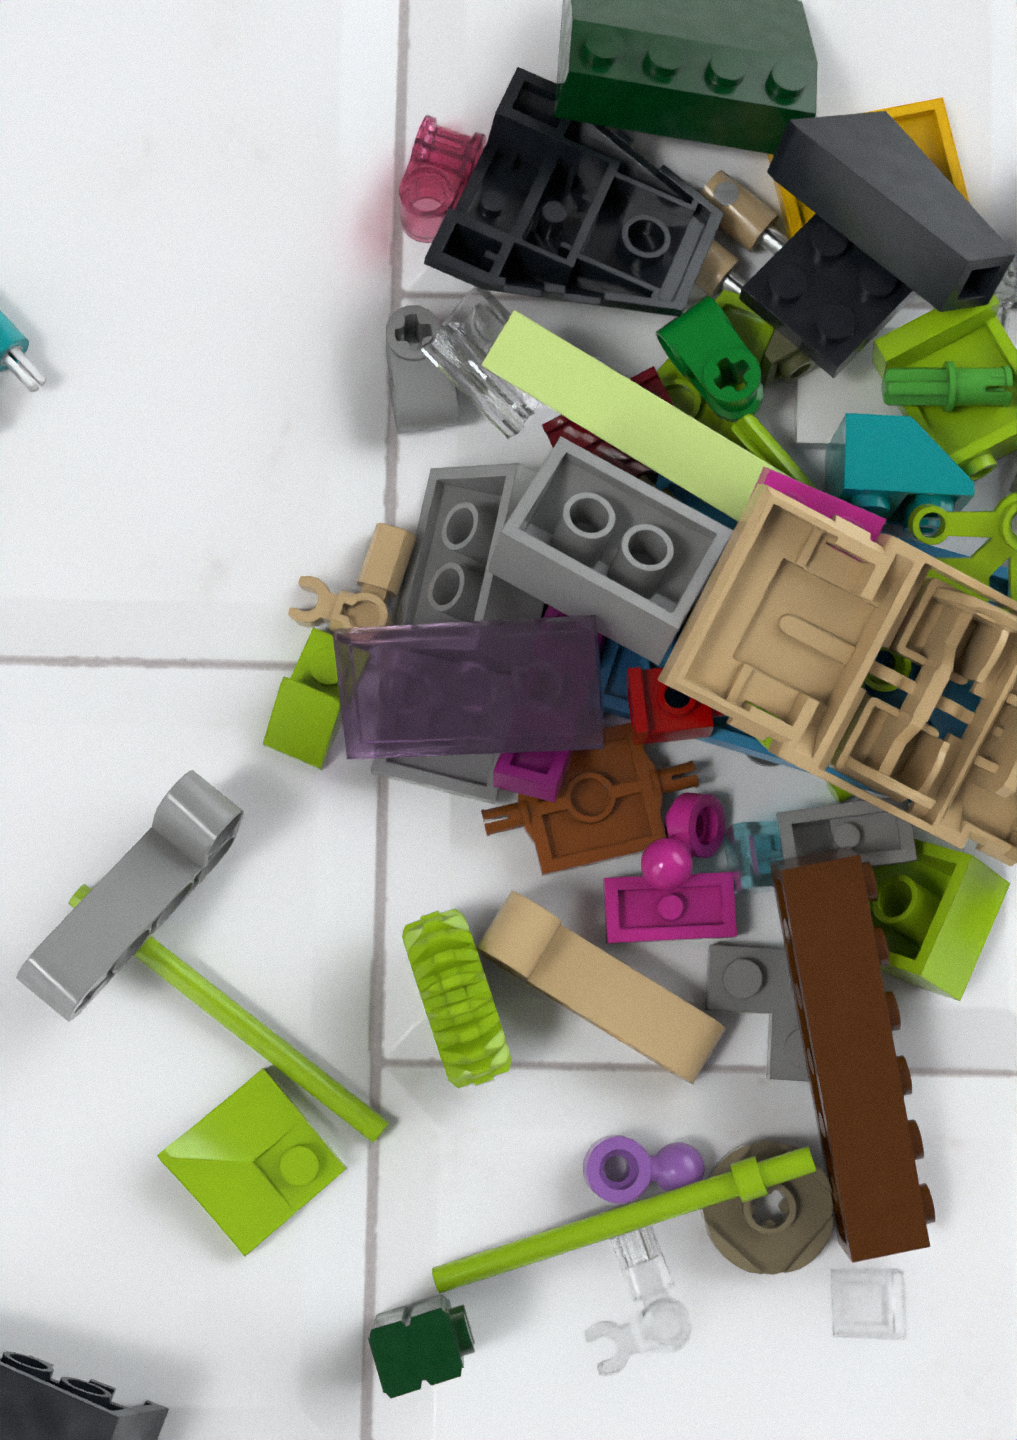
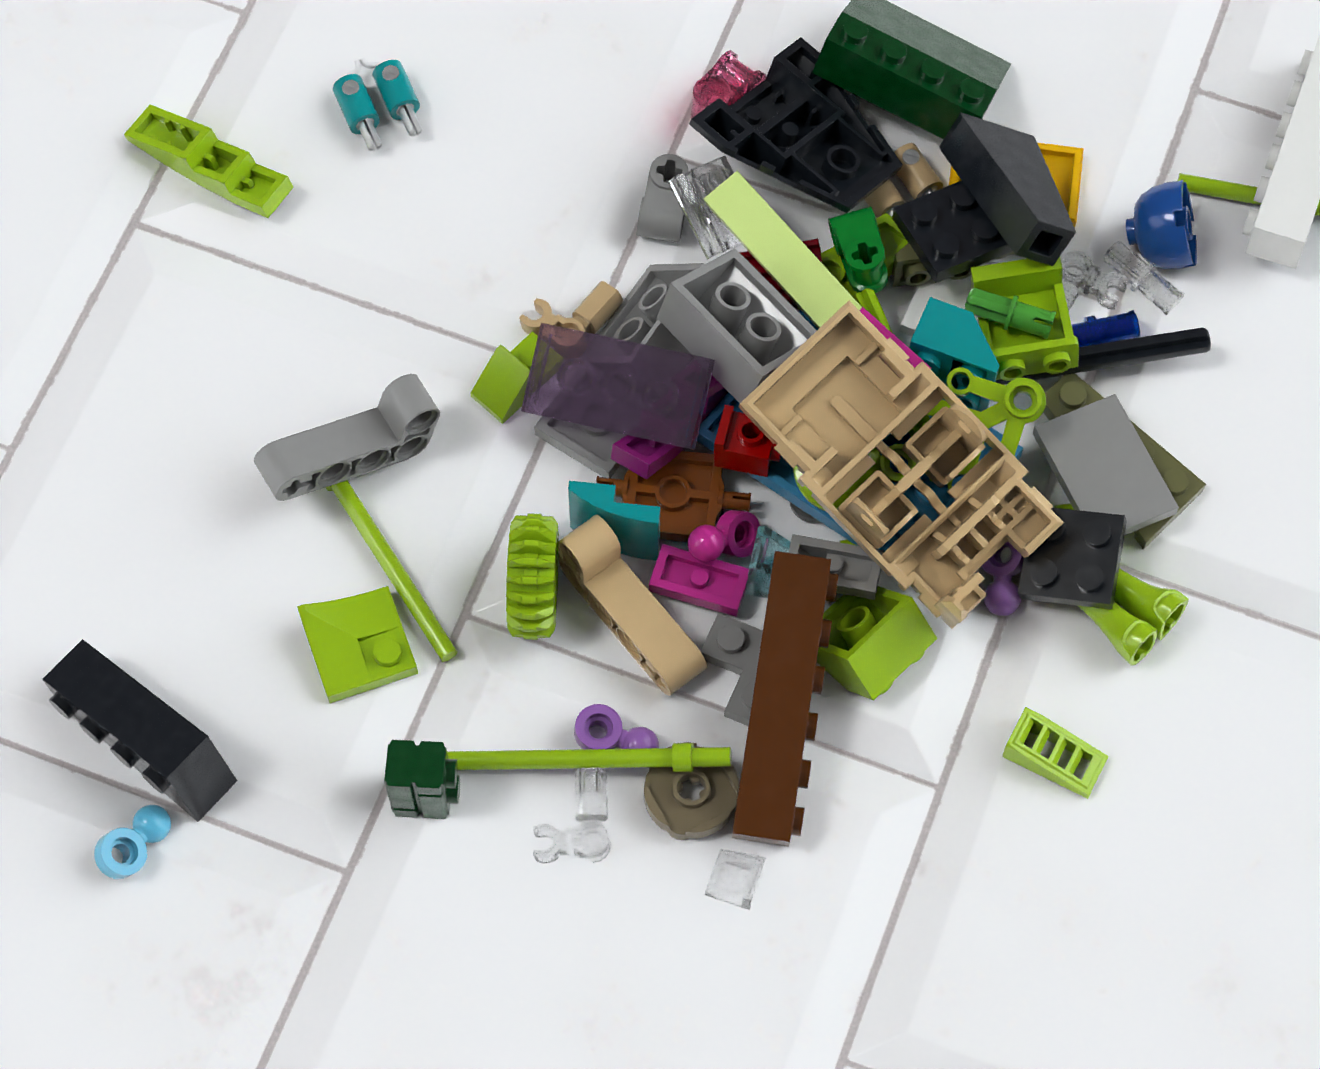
camera: 25 degrees right, 15 degrees down
none -> teal slope [568,481,660,561]

